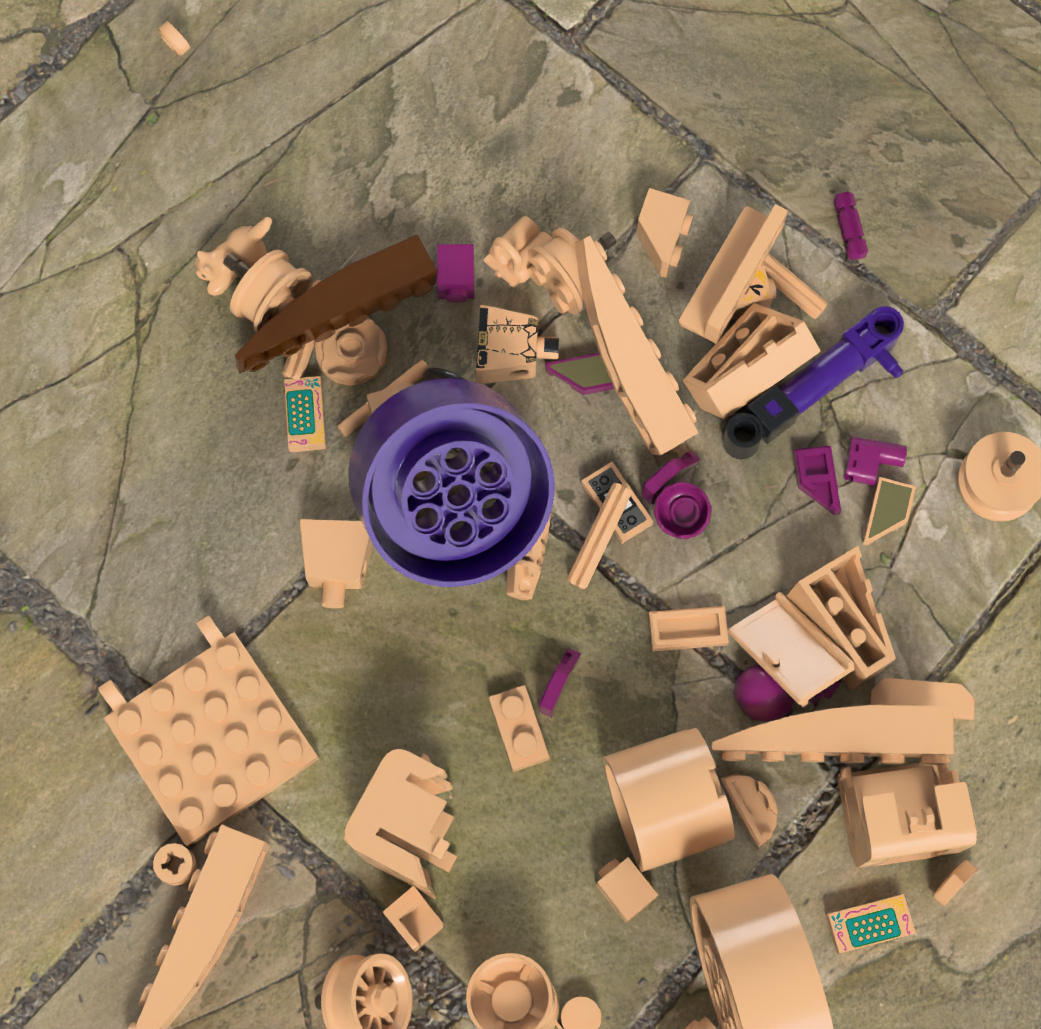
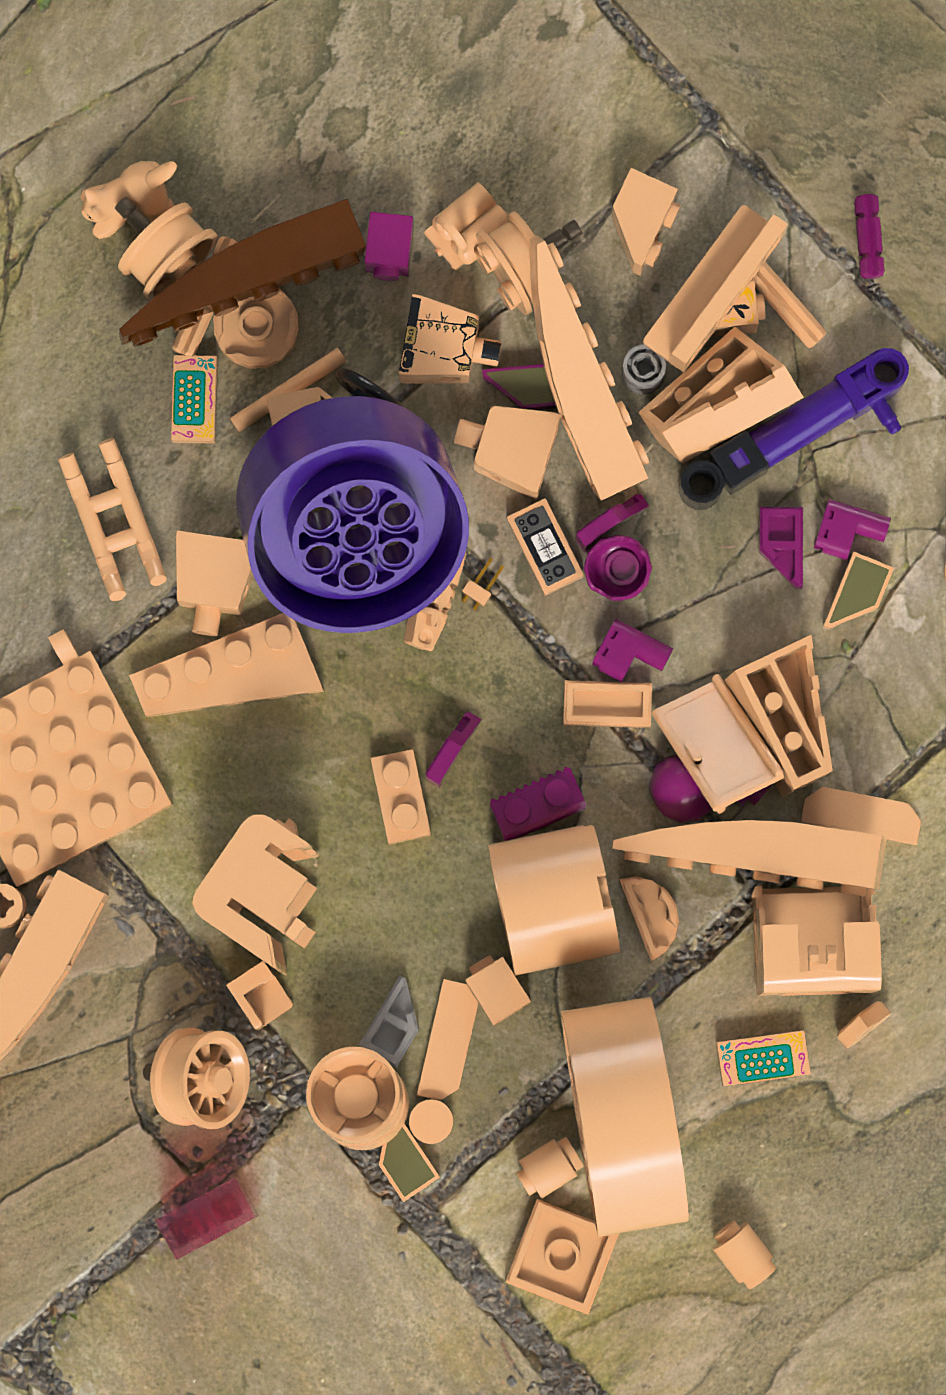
camera: 10 degrees right, 10 degrees up
light nougat axle [567,482,632,589] -> none
none -> light nougat piece [58,438,167,601]
none -> light nougat wing [129,613,324,717]
none -> light grey tile [358,975,419,1068]
none -> light nougat piece [417,979,479,1101]
none -> light nougat torso [454,406,561,500]
none -> piece [462,558,504,611]
none -> magenta brick [490,767,586,841]
none -> magenta piece [592,619,674,682]
none -> light grey wheel [621,344,666,395]

